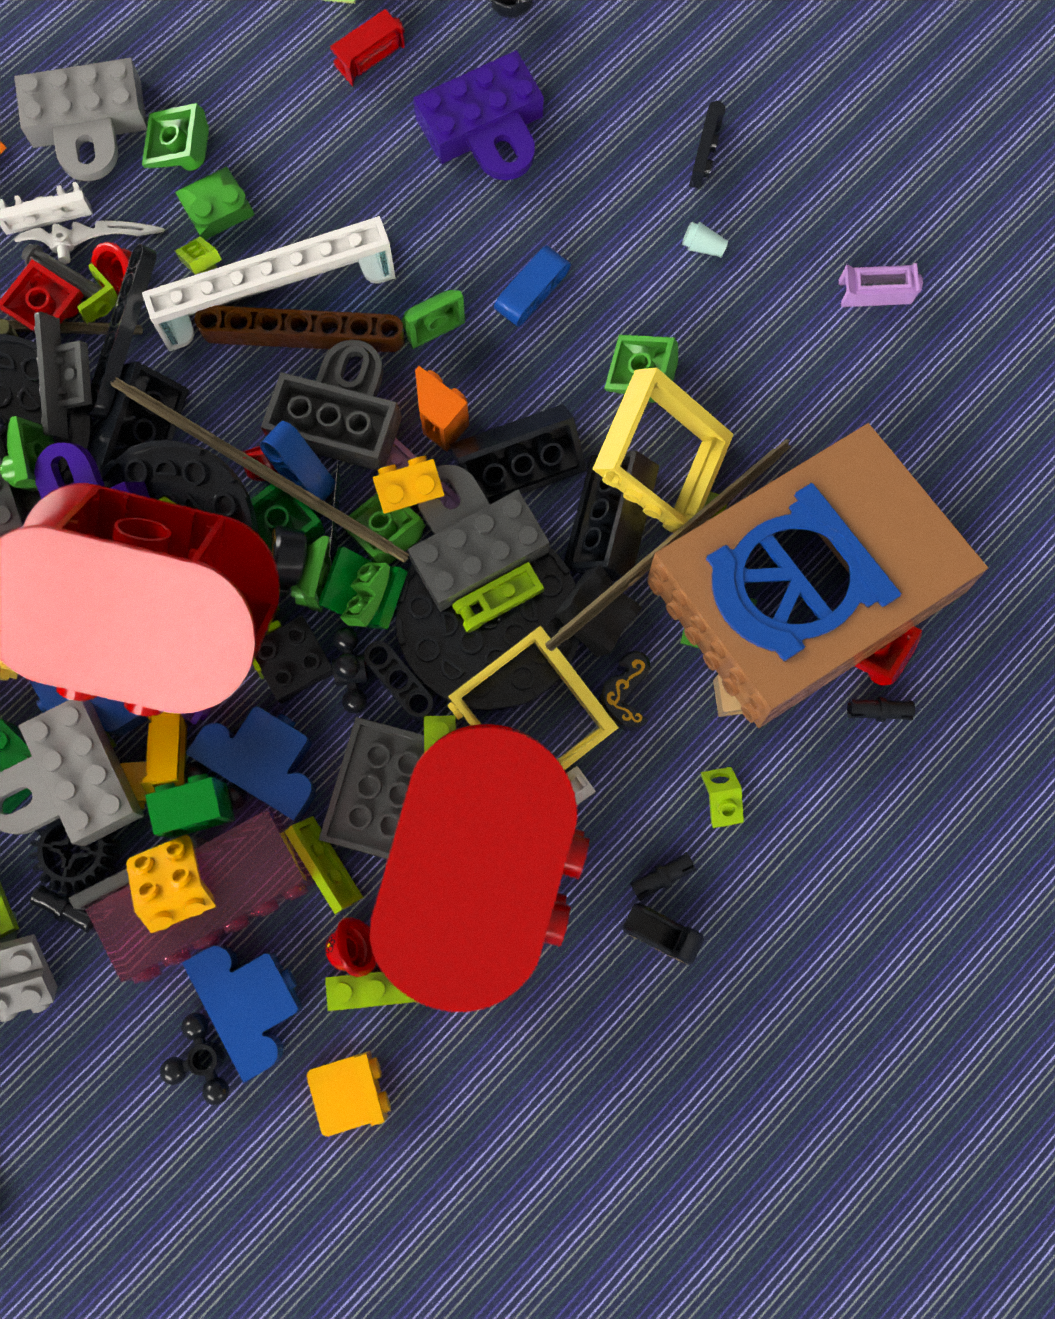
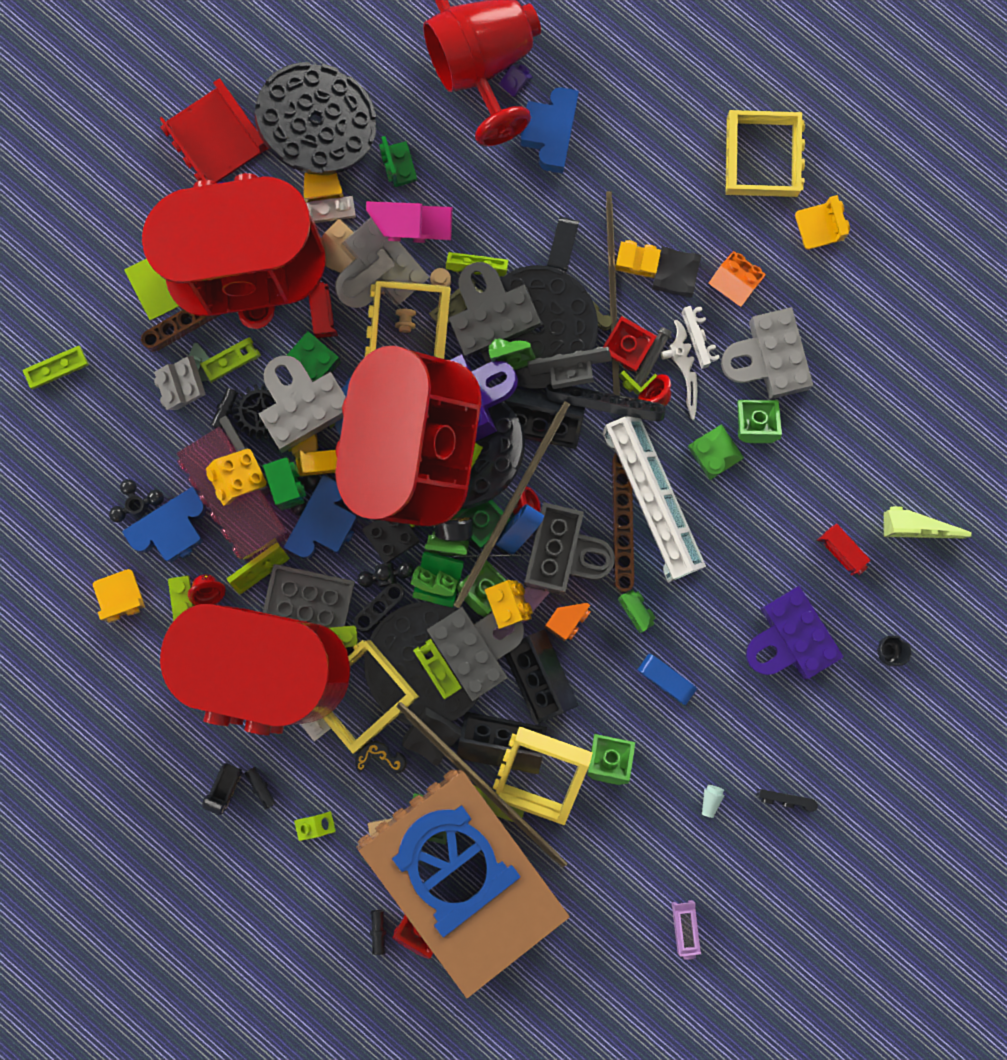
camera: 85 degrees right, 5 degrees up
lime plate [175,237,222,275] -> none

